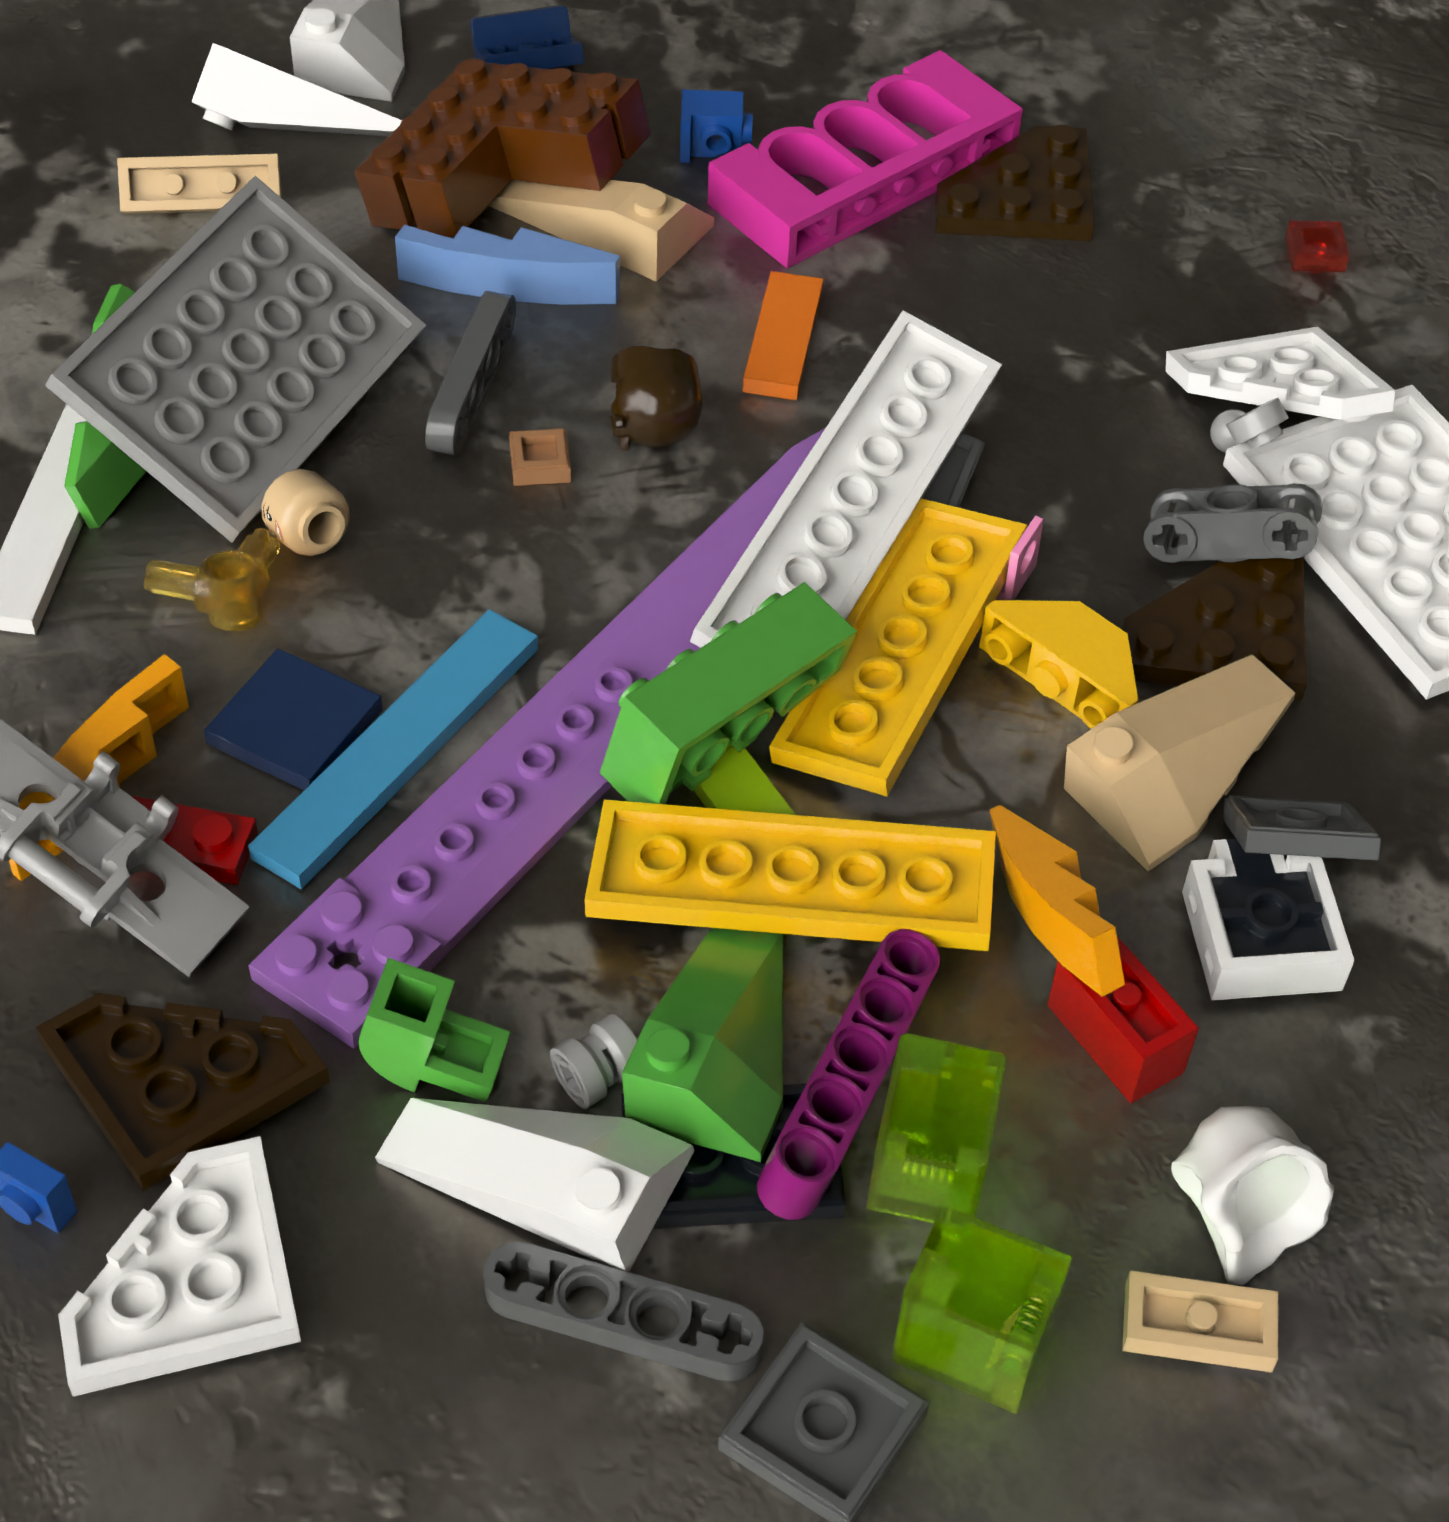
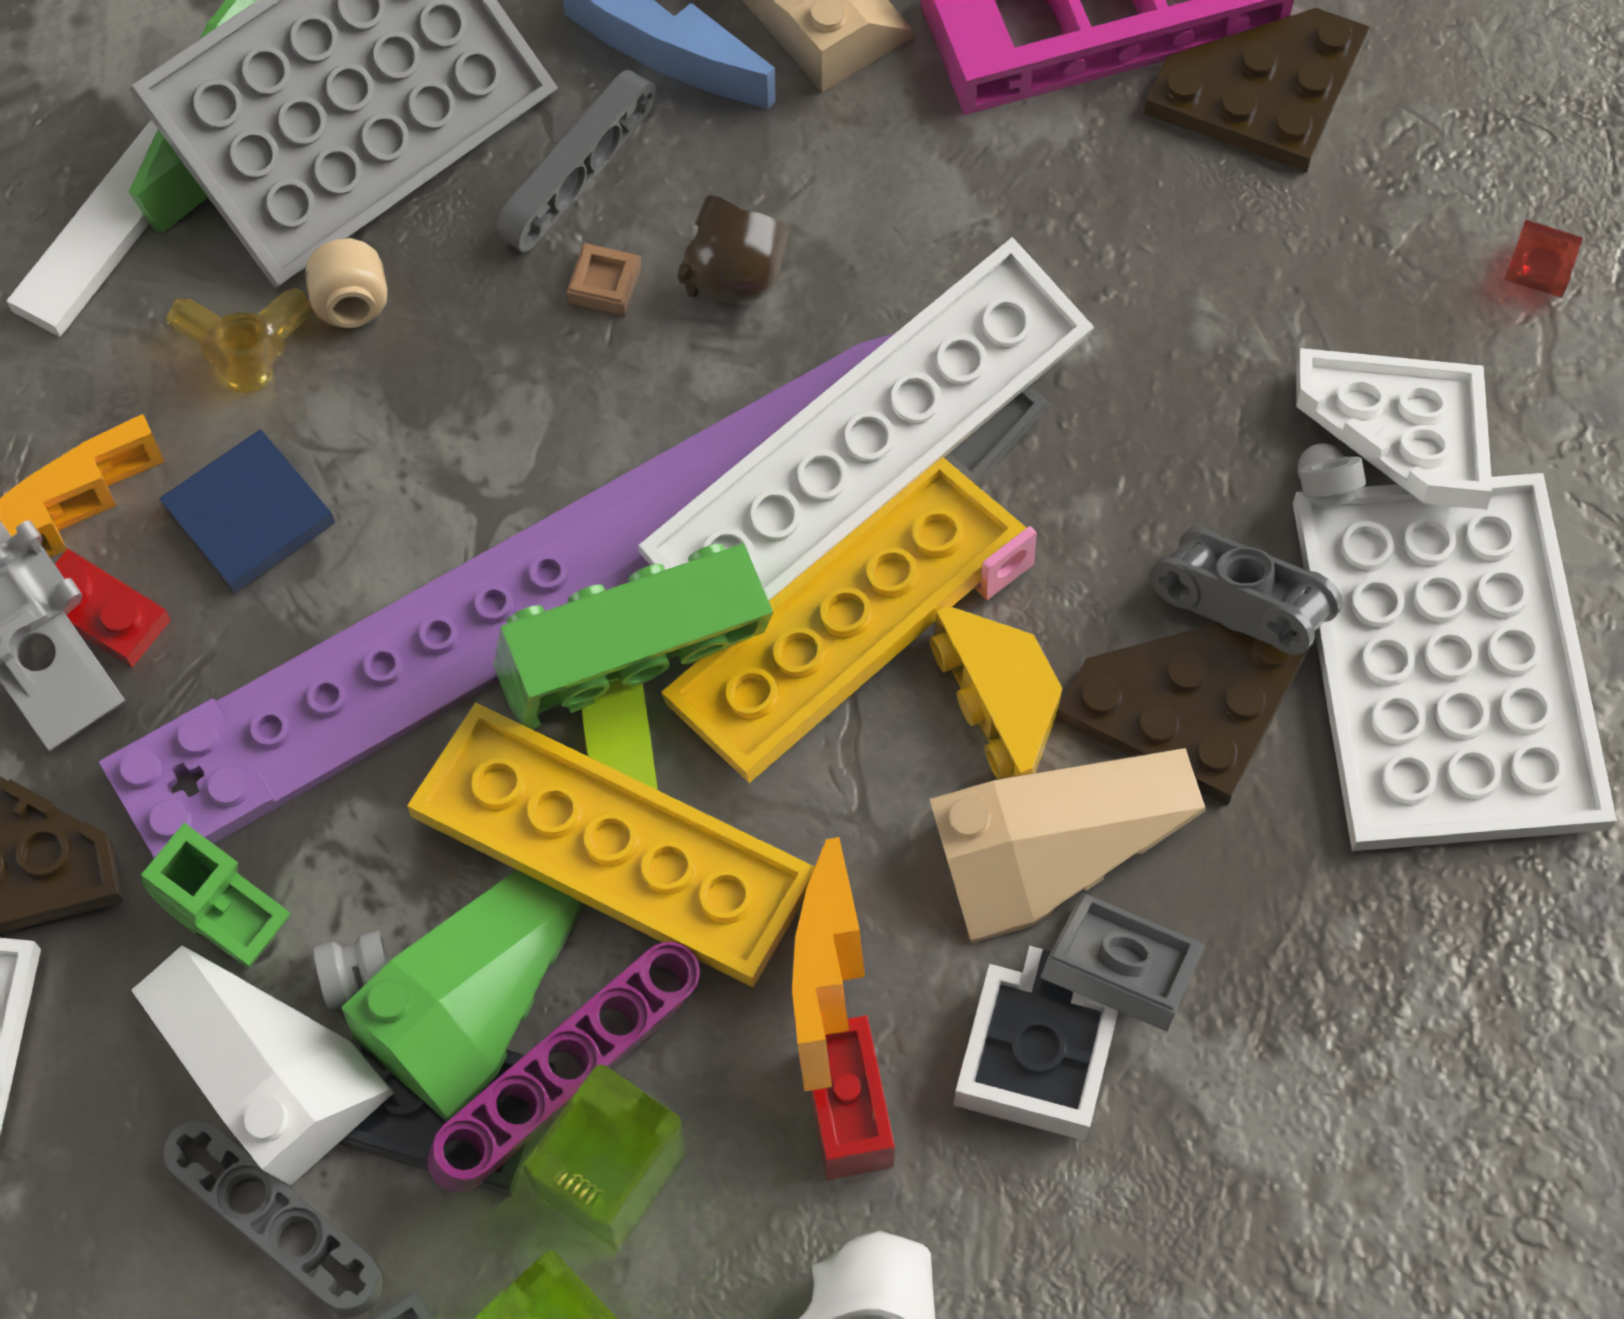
camera: 25 degrees right, 15 degrees up
dark azure tile [248,609,538,890] -> none
orange tile [743,271,824,400] -> none

